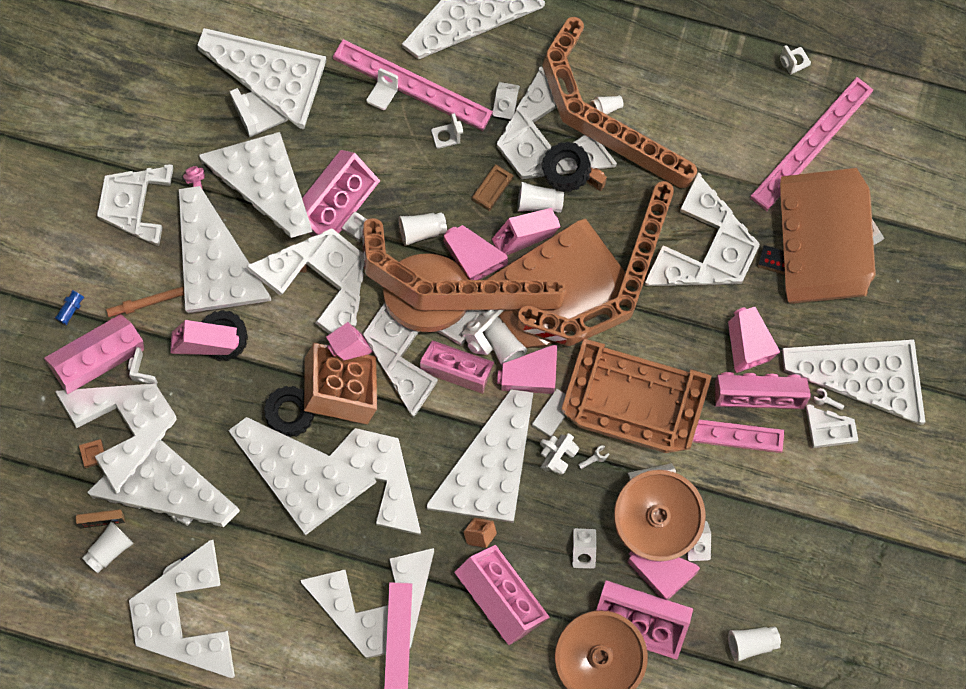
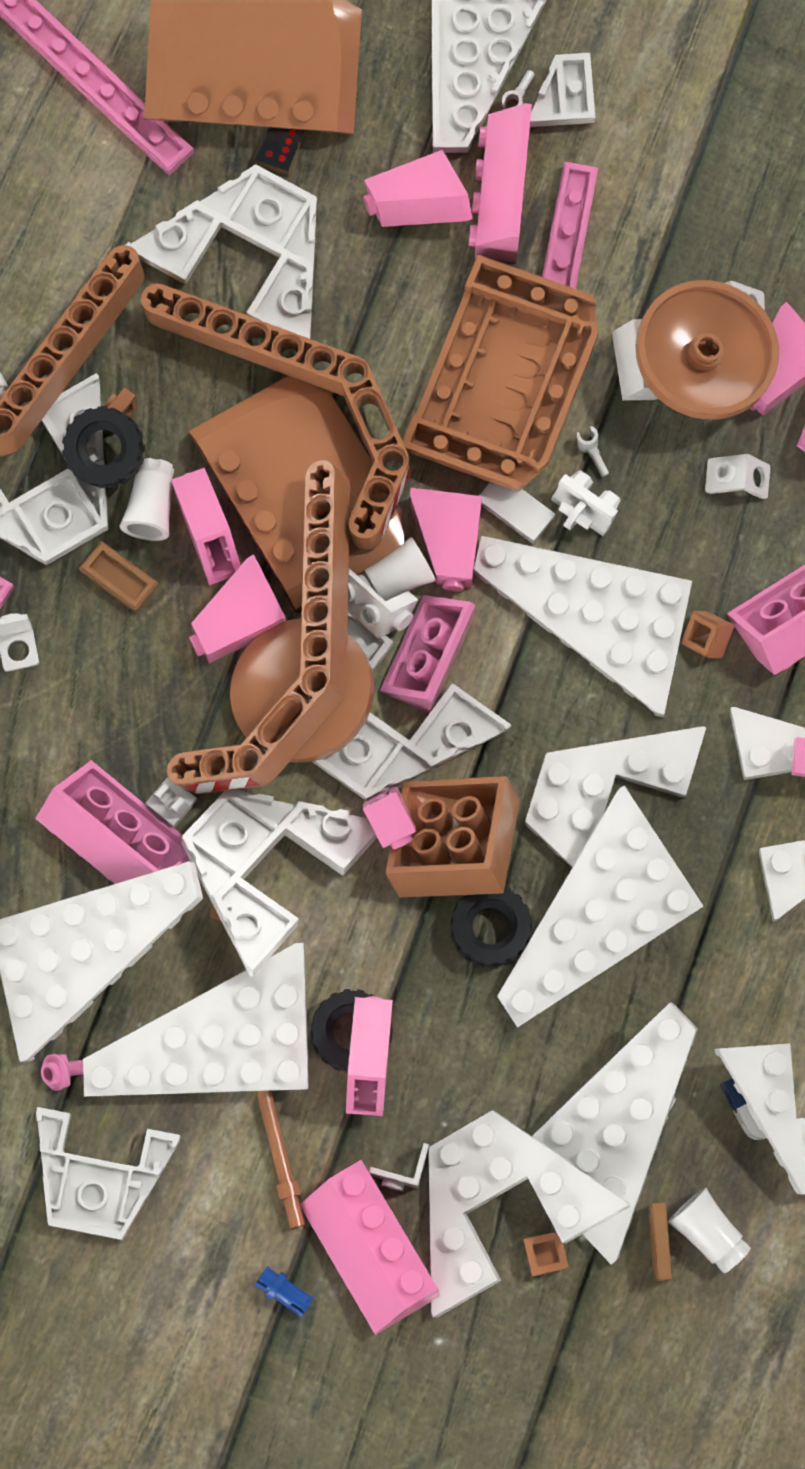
camera: 85 degrees left, 5 degrees up
white plant [399,213,447,246] -> none

